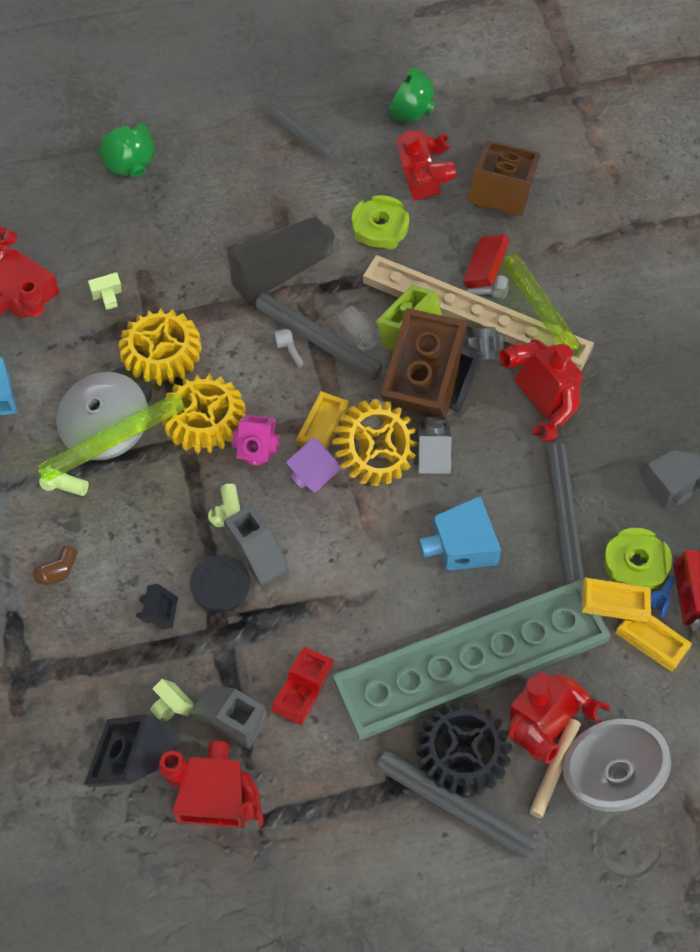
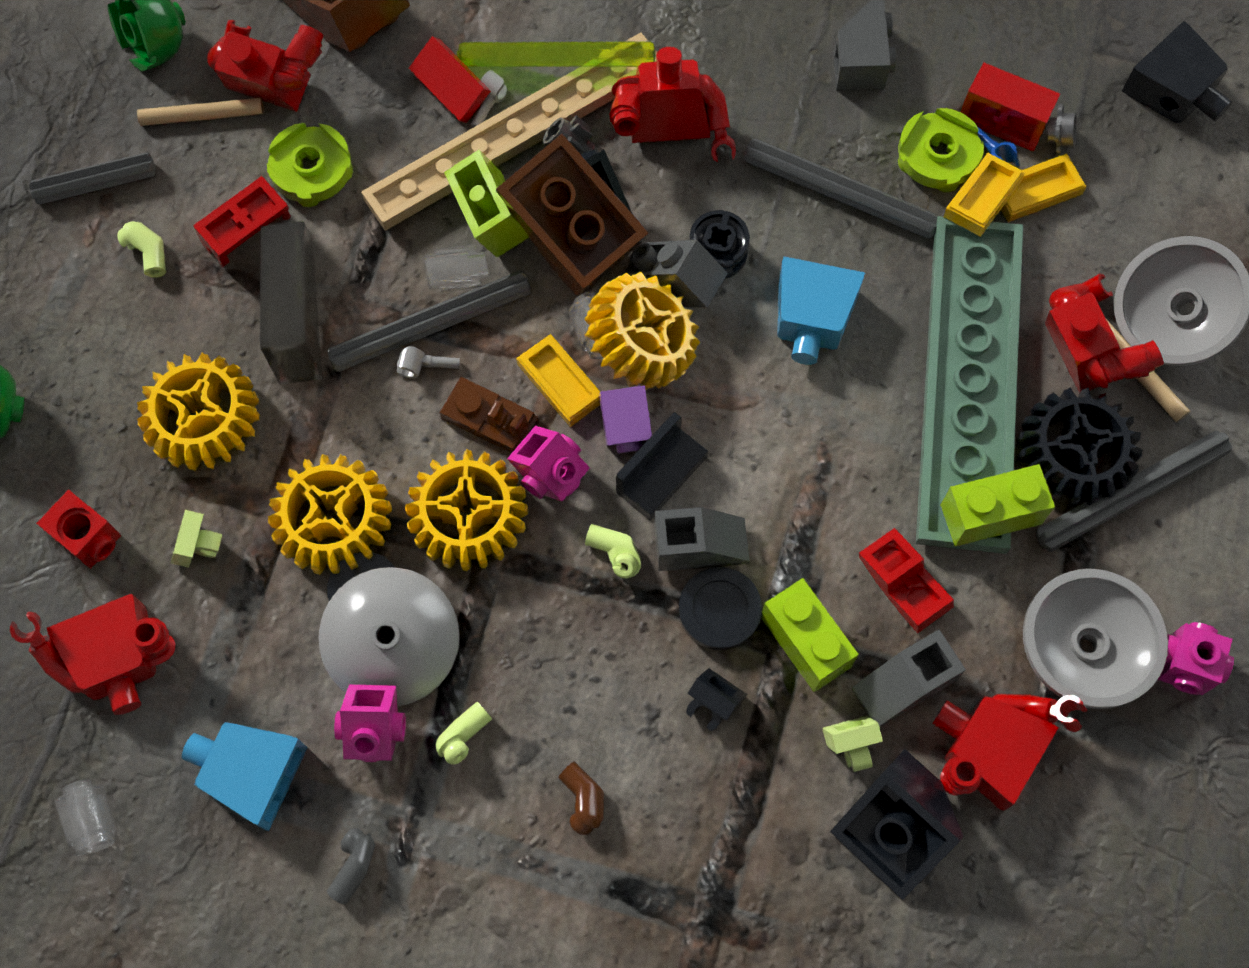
camera: 60 degrees left, 10 degrees up
clear neon green axle [37,394,184,482] -> none
none -> red brick [36,489,122,569]
none -> yellowish green arm [117,221,166,277]
none -> tan bar [137,98,264,126]
none -> yellow gear [137,352,260,471]
none -> red hinge [193,176,291,267]
none -> dark pink brick [334,684,406,762]
none -> reddish brown plate [439,377,539,453]
none -> black panel [616,412,708,520]
none -> black wheel [689,210,750,279]
none -> lime brick [761,578,859,692]
none -> lime brick [940,464,1055,547]
none -> light grey dish [1023,569,1168,709]
none -> dark pink brick [1158,622,1234,695]

